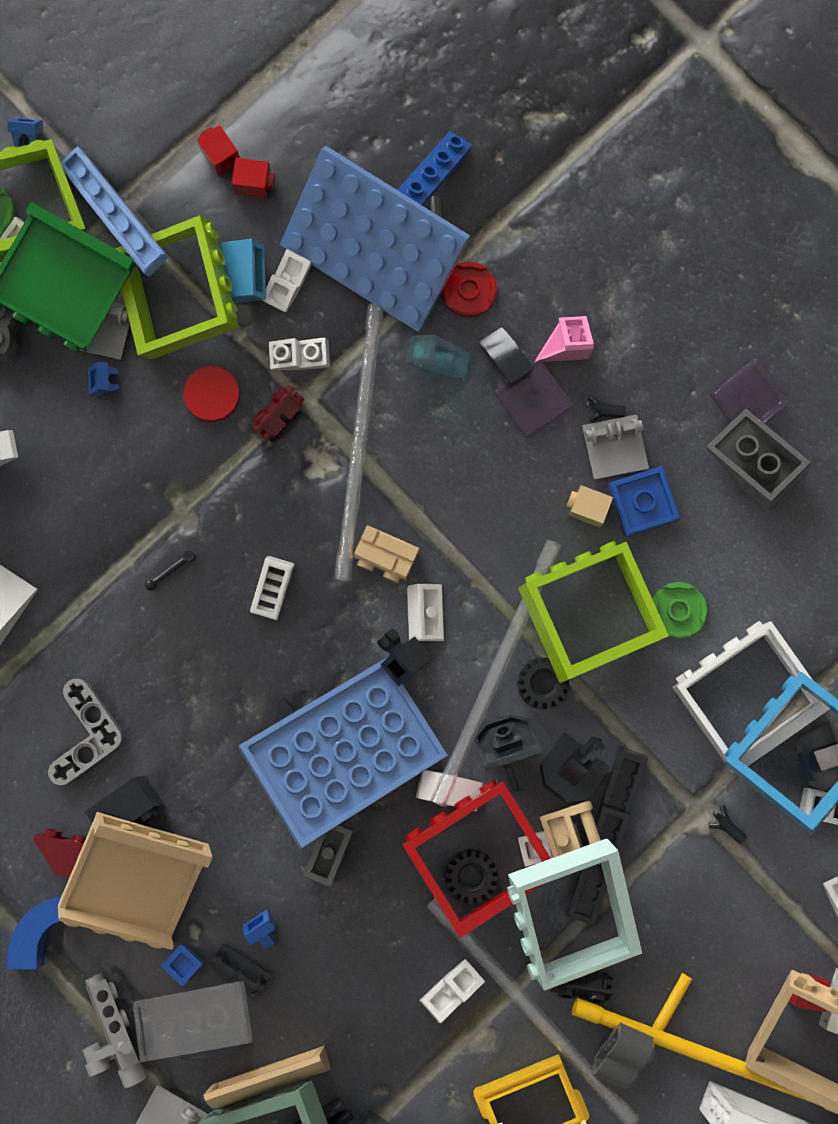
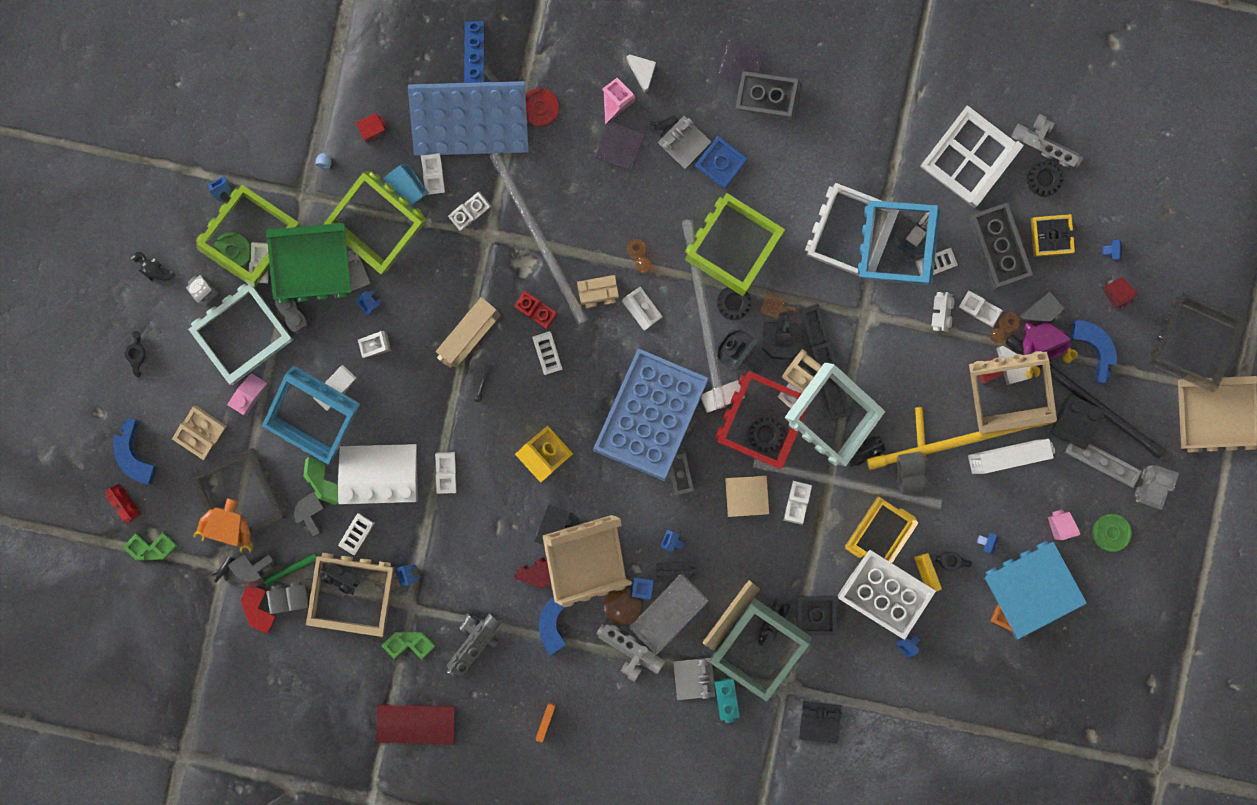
camera: 35 degrees left, 5 degrees up
light grey beam [48,679,124,785] -> none
medium blue tile [60,146,169,277] -> none
red tile [183,366,240,422] -> none
red brick [197,124,240,176] -> none
dark red hinge [251,386,305,441] -> none
black brick [377,628,433,687] -> none
clear light blue slope [405,335,472,381] -> none
black slope [479,327,534,386] -> none
tan brick [566,485,613,528] -> none
bright green tile [652,582,708,639] -> none
black bar [708,805,747,844] -> none
none -> light blue hinge [315,153,331,169]
none -> white slope [358,331,391,358]
none -> white slope [435,452,456,494]
none -> tan window [436,297,501,368]
none -> red slope [514,291,558,330]
none -> yellow slope [515,426,573,483]
none -> reddish brown dish [604,587,642,625]
none -> white slope [626,55,656,93]
none -> clear orange plate [627,239,651,273]
none -> tan slope [725,476,769,517]
none -> clear orange plate [760,294,796,321]
none -> white hinge [931,292,954,332]

